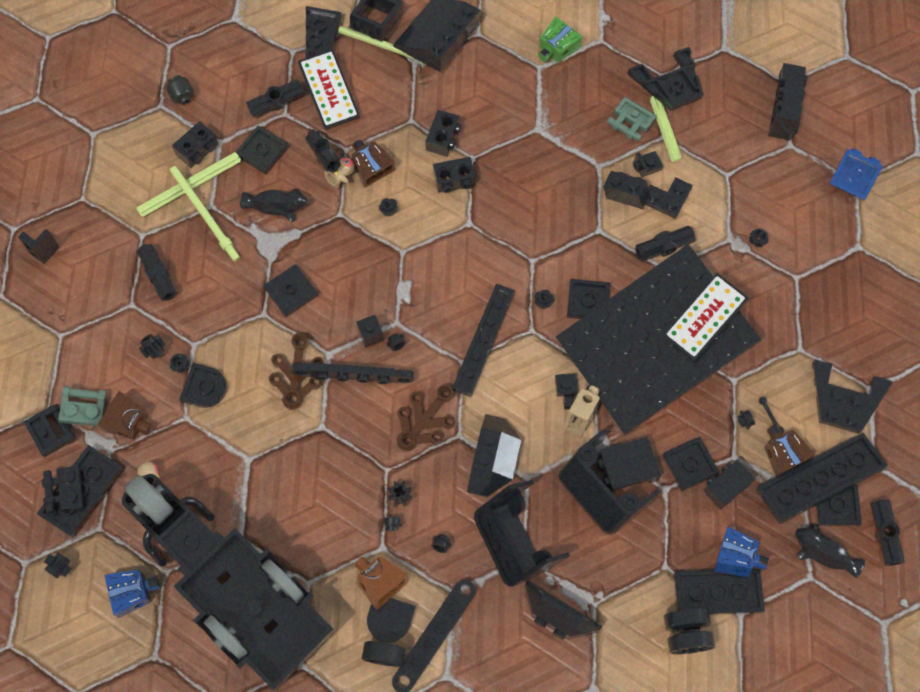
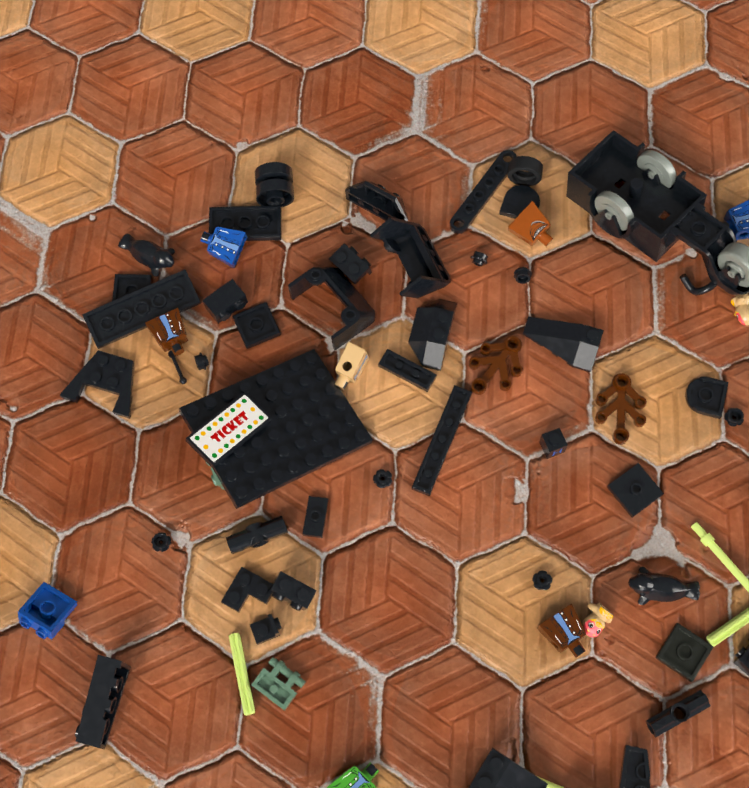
camera: 175 degrees left, 0 degrees up
black plate [291,362,414,384] -> none
tile [298,49,360,130] -> none
black piece [305,129,341,173] -> none
black plate [387,333,406,351] -> none
black gear [387,481,412,507] -> none
black brick [425,110,462,157] -> none
black brick [433,157,476,193] -> none
black plate [555,374,578,410] -> none
black tile [567,279,610,319] -> none
black panel [596,437,661,493] -> none
black wing [627,47,703,111] -> none
black piece [870,499,905,566] -> none
none -> black plate [302,496,329,538]
none -> black bracket [329,243,372,284]
none -> black tile [378,349,437,392]
none -> black wedge [523,317,604,372]

